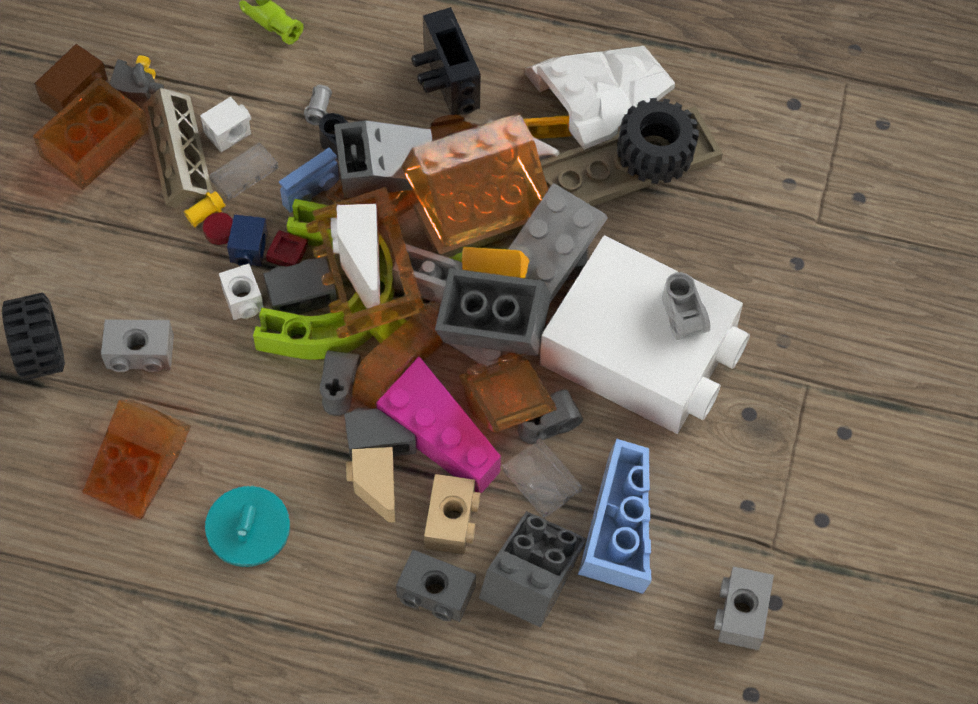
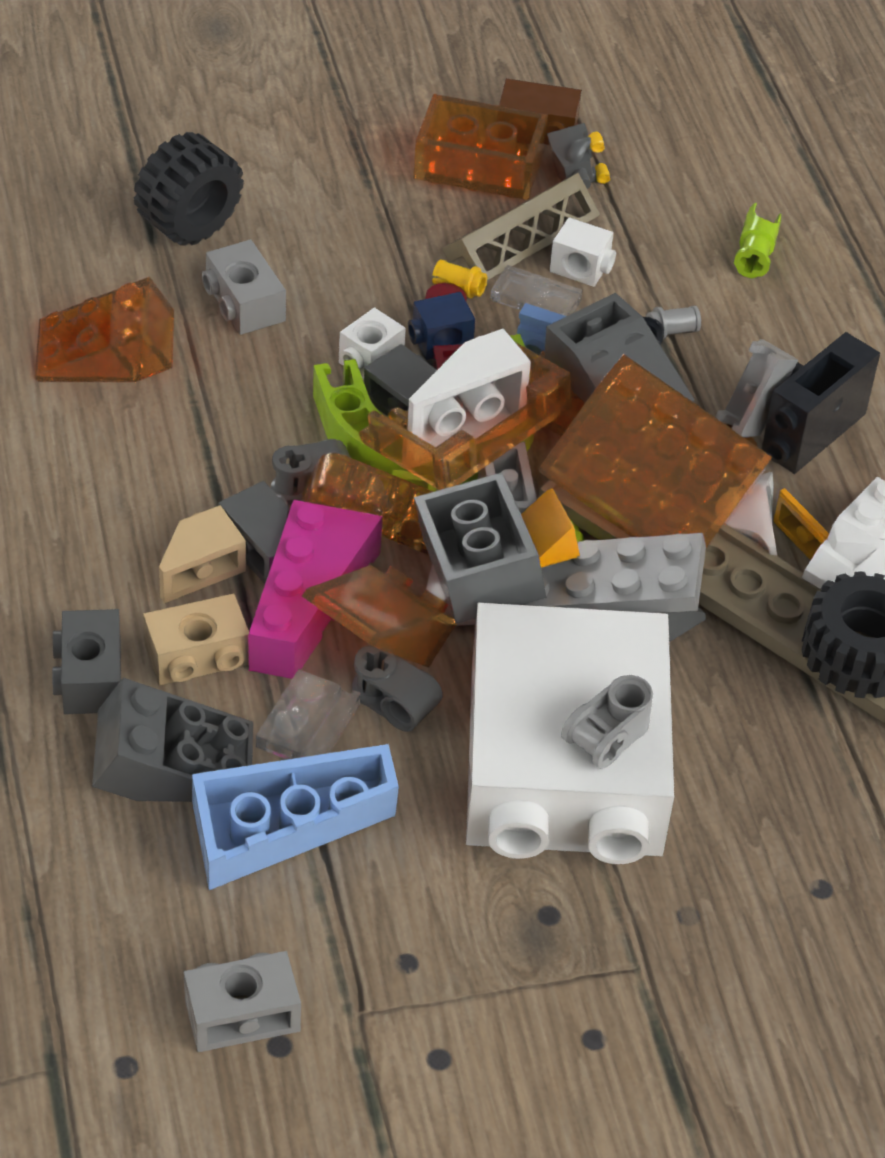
camera: 60 degrees right, 15 degrees down
teal shield [205,486,290,567] -> none
none -> light grey hinge [714,339,798,437]

